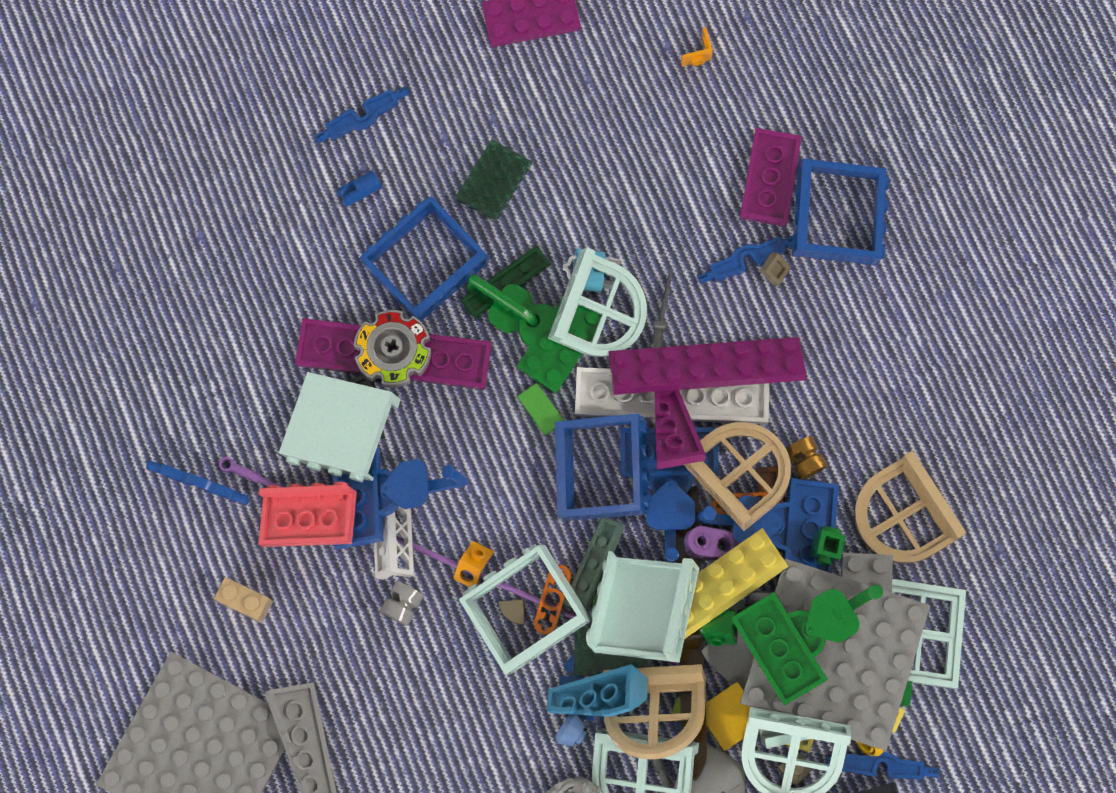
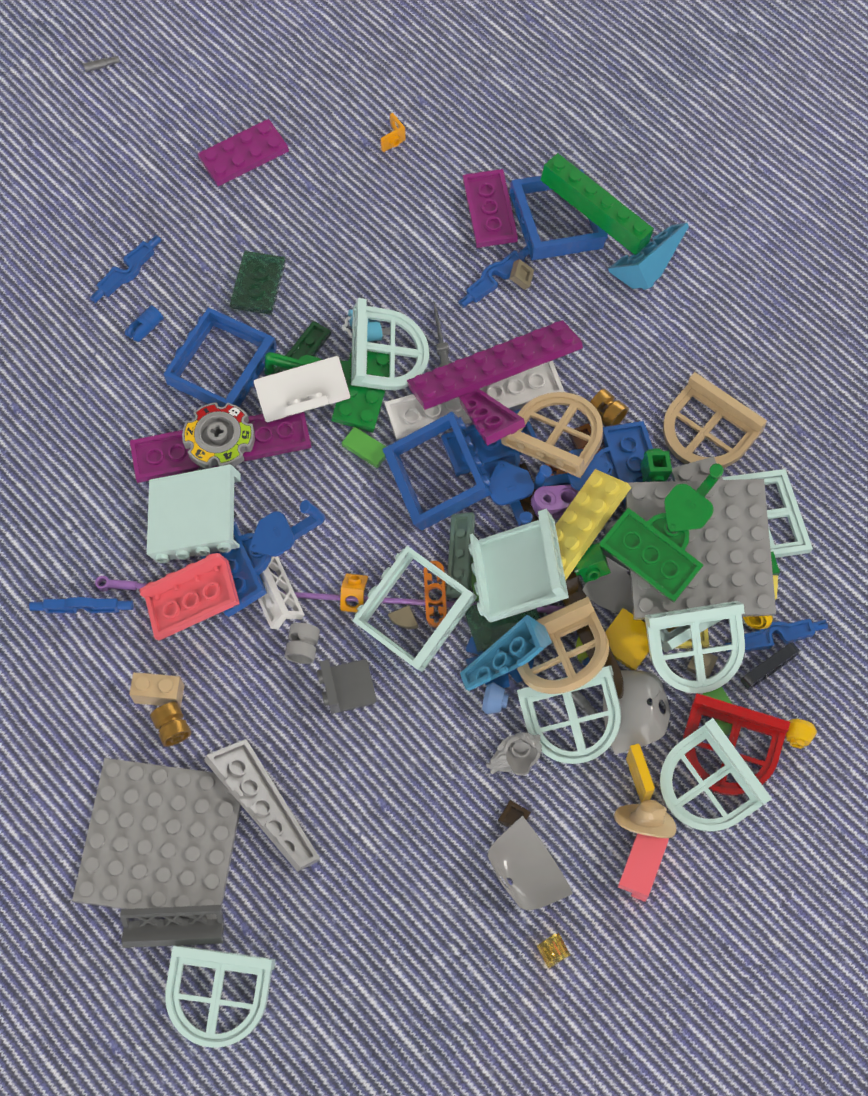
camera: 20 degrees left, 10 degrees down
none -> pearl gold wheel [150,702,191,747]
none -> white bracket [254,356,350,422]
none -> dark grey bracket [317,659,377,714]
none -> green brick [541,153,654,256]
none -> dark azure wedge [608,223,689,290]

